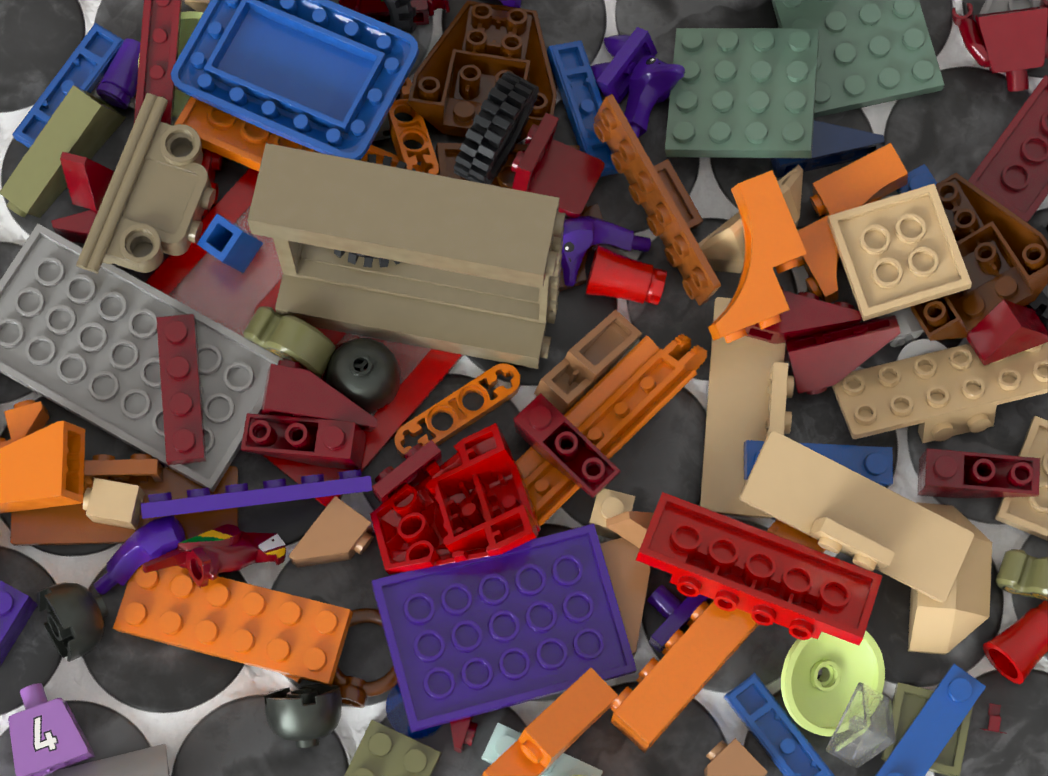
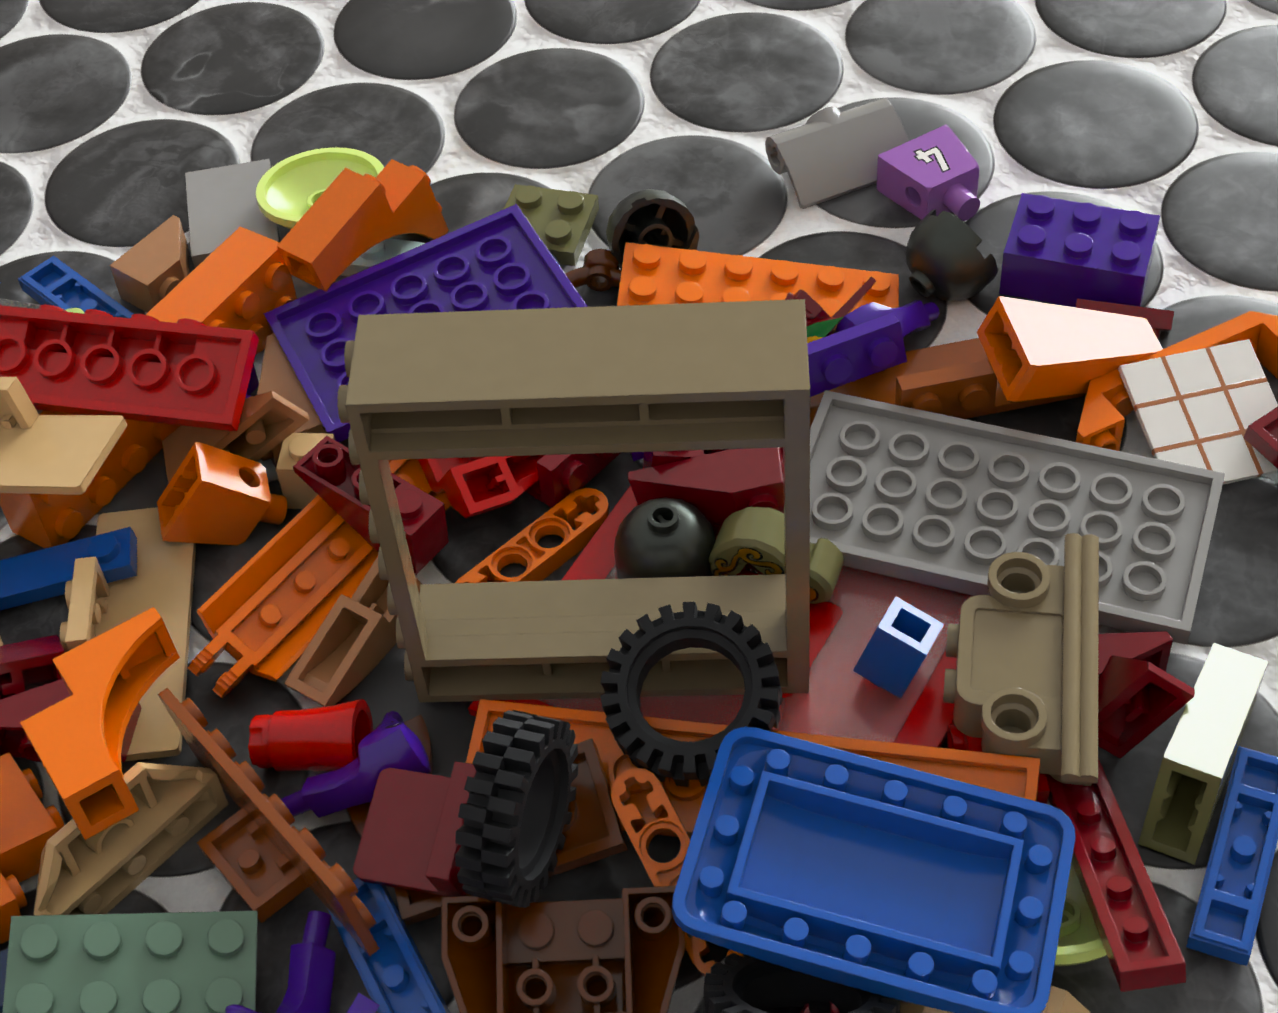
camera: 175 degrees right, 25 degrees down
tan brick [83,478,145,530] -> none
dark purple piece [96,38,140,109] -> none
dark red plate [156,314,206,465] -> none
none -> orange torso [157,442,287,546]

